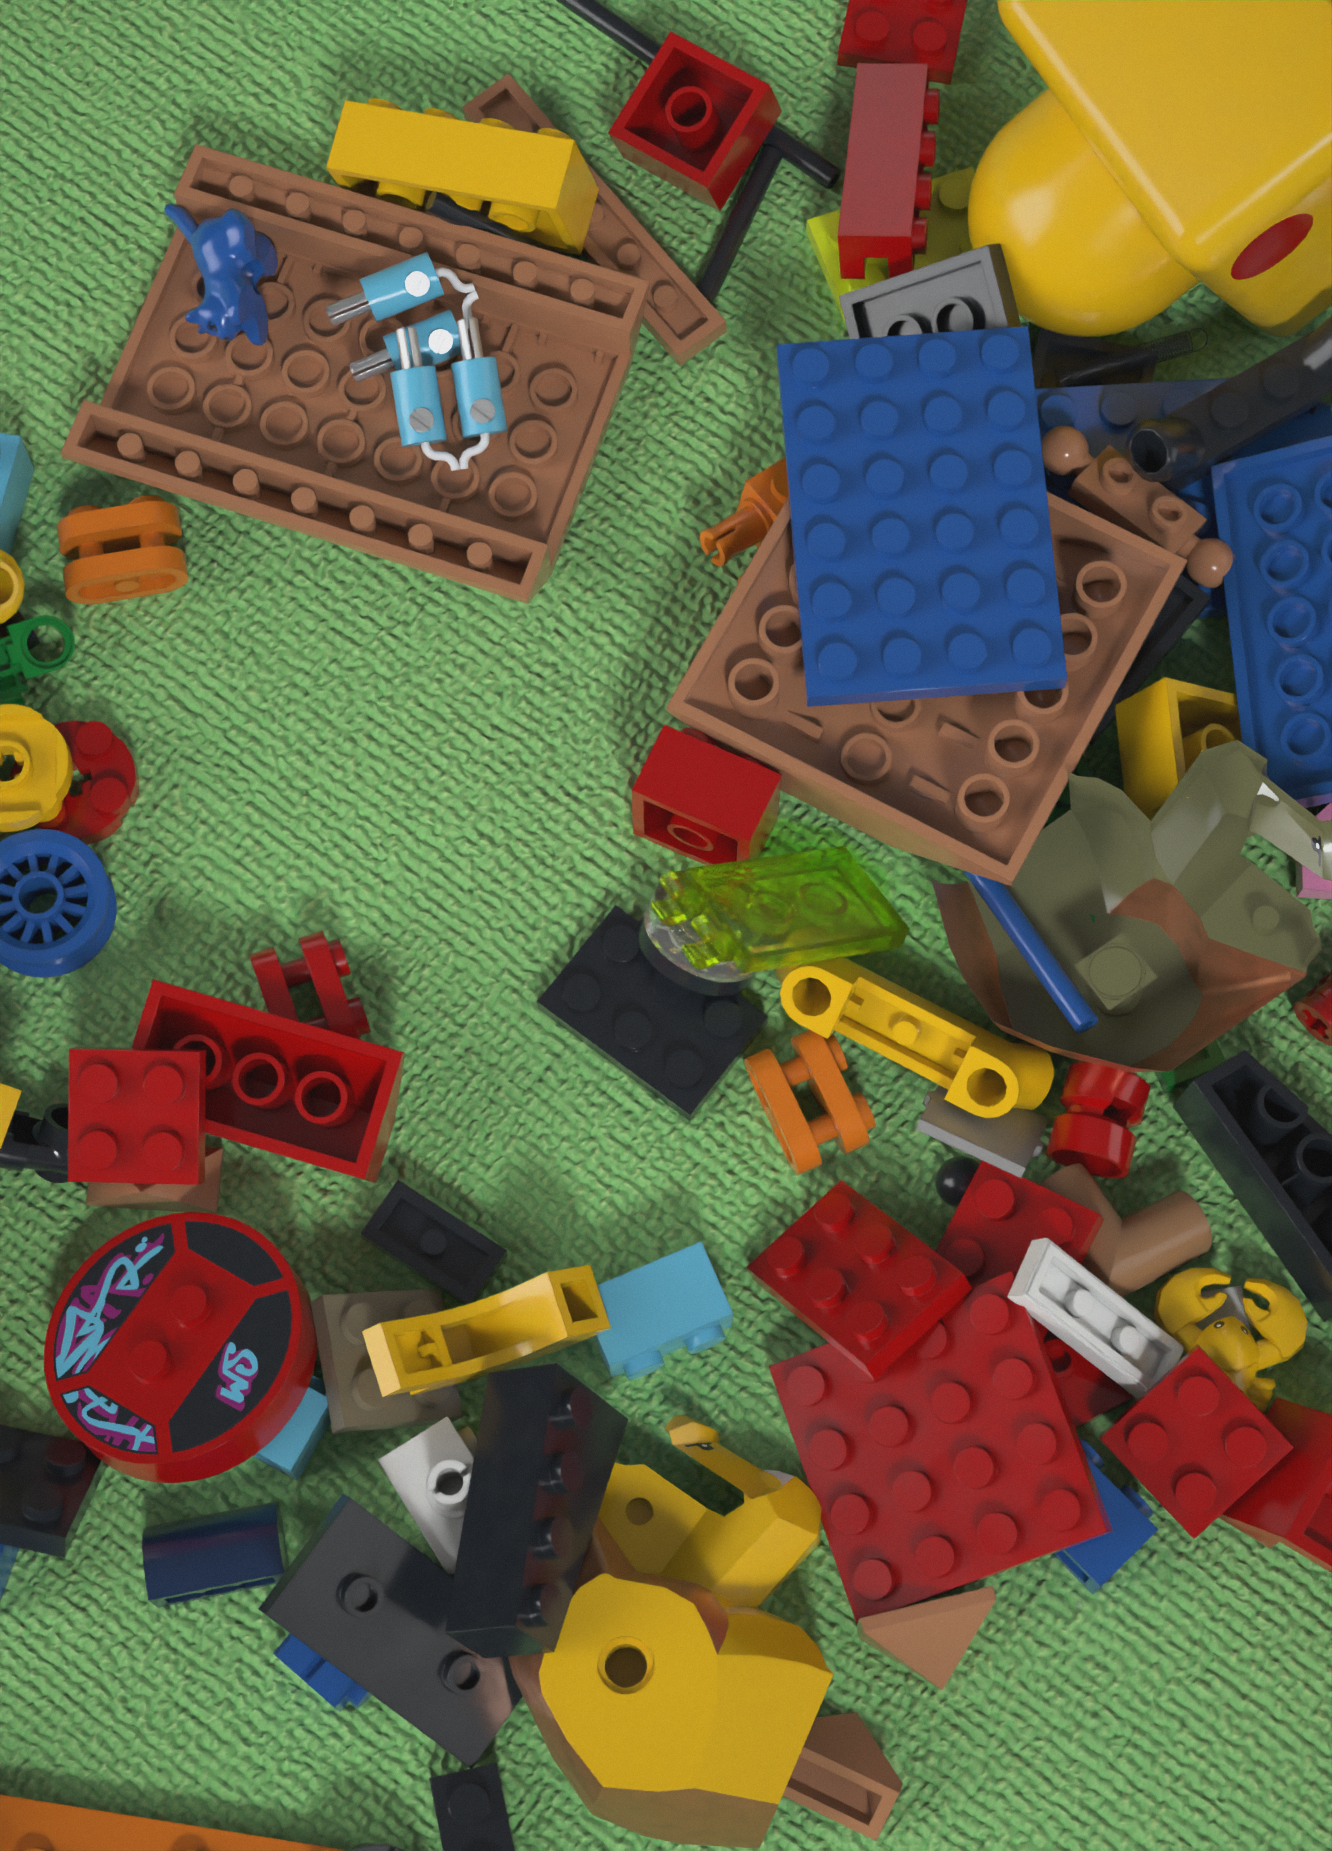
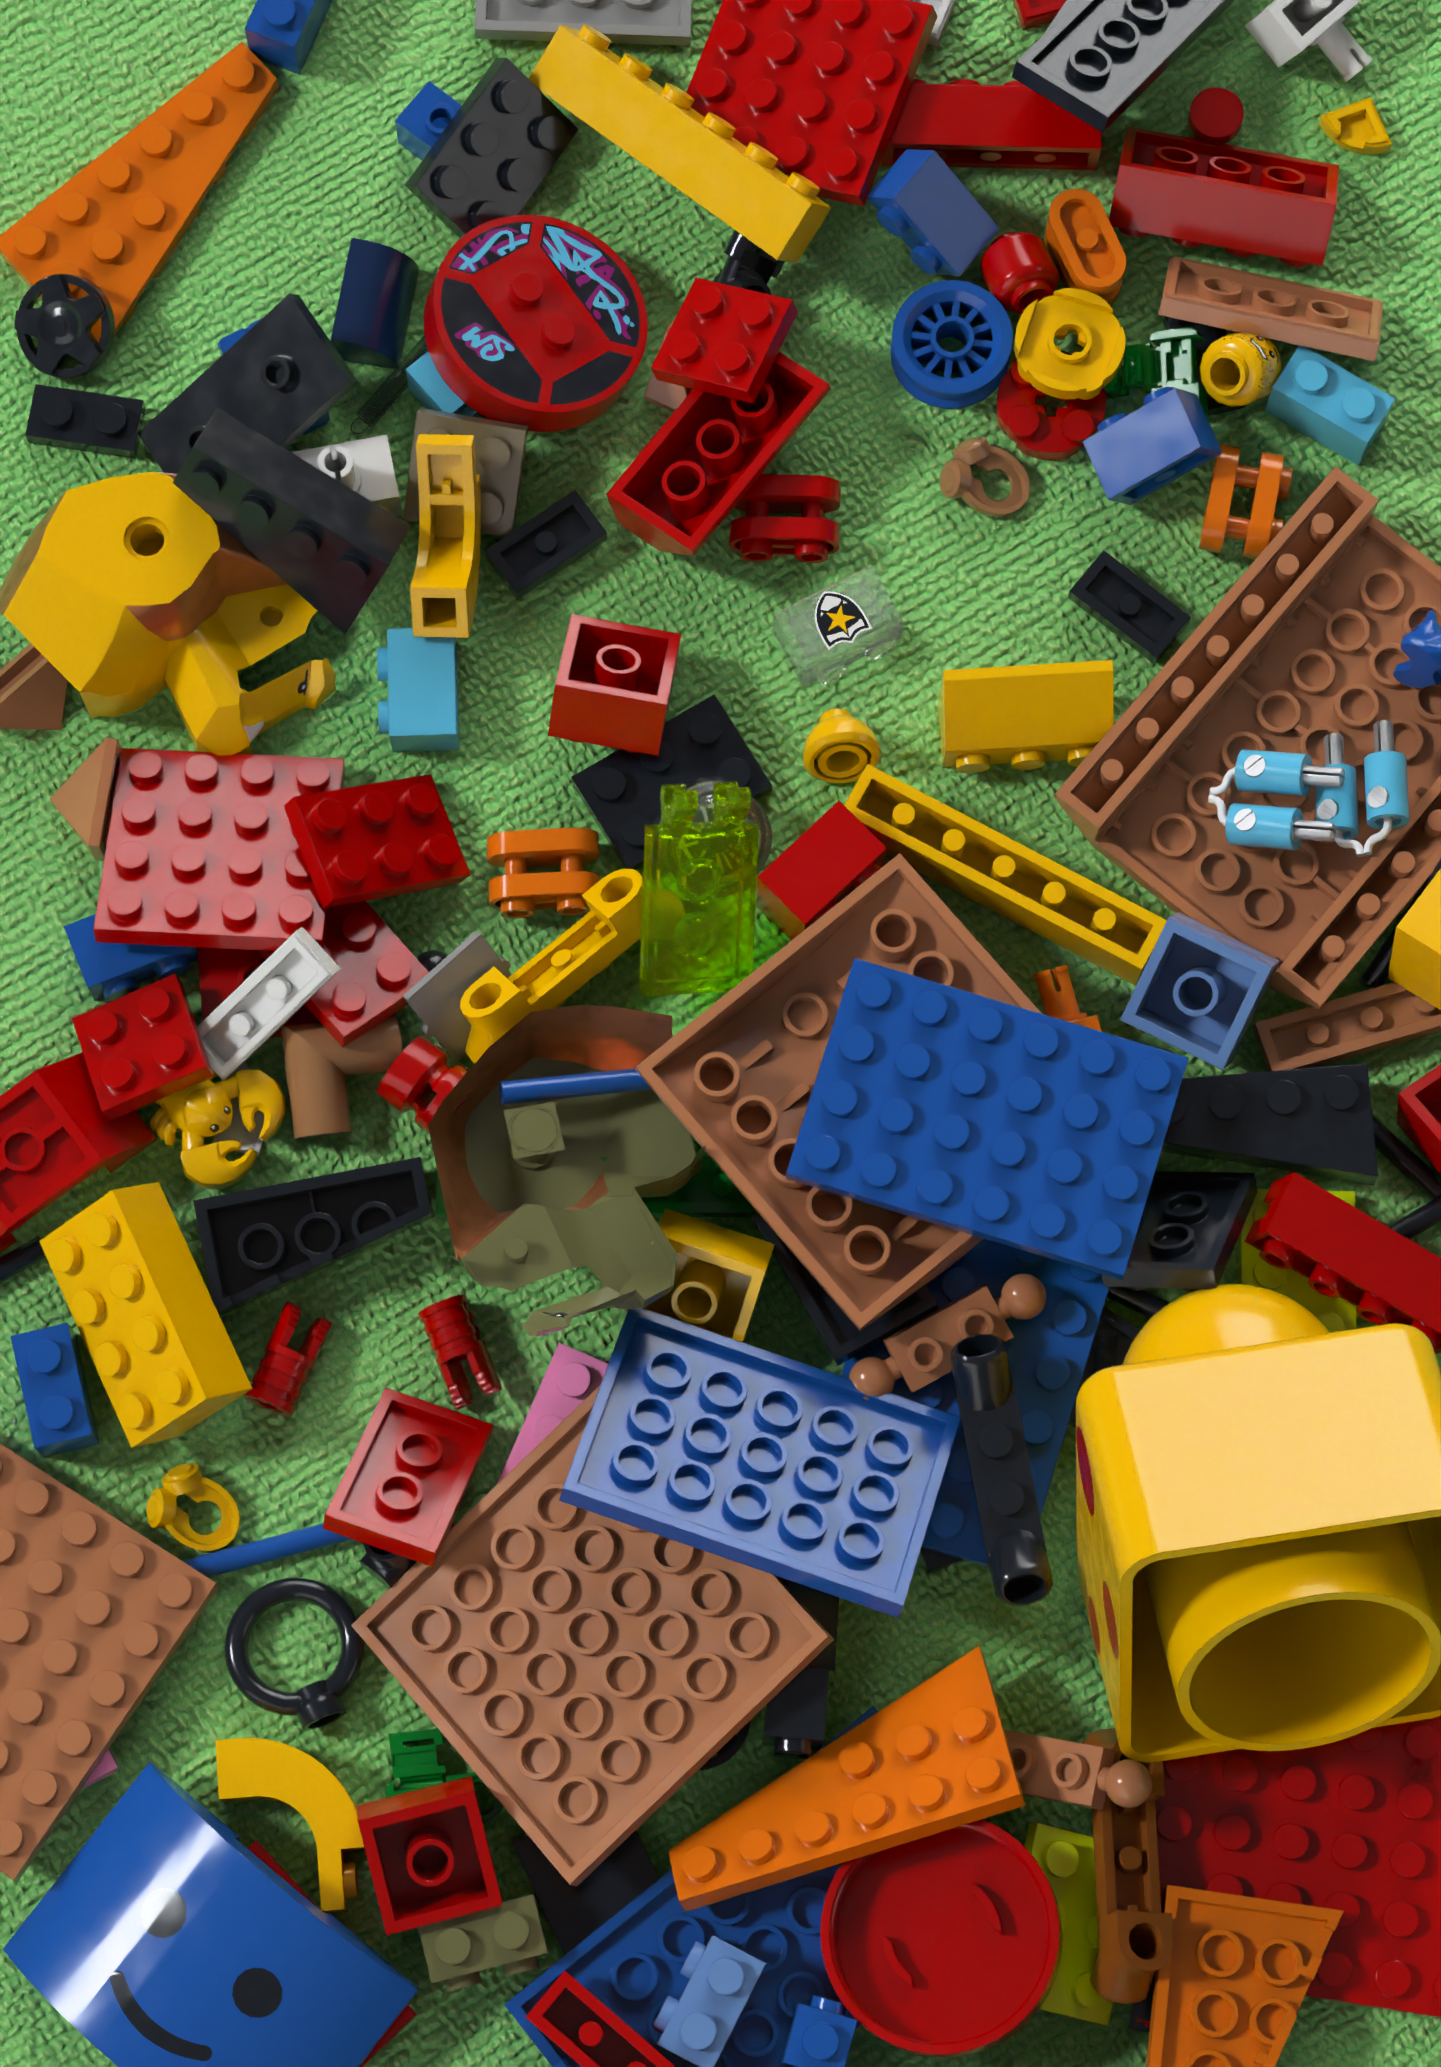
camera: 110 degrees right, 5 degrees up
none -> black piece [351,335,428,434]
none -> red brick [548,614,681,756]
none -> clear brick [772,565,903,687]
none -> yellow brick [803,708,881,783]
none -> yellow brick [844,764,1167,986]
none -> yellow slope [938,660,1114,773]
none -> medium nougat piece [940,437,1030,517]
none -> black plate [1068,550,1191,665]
none -> brick [1083,387,1223,505]
none -> medium blue brick [1120,912,1280,1070]
none -> black wedge [1161,1063,1378,1186]

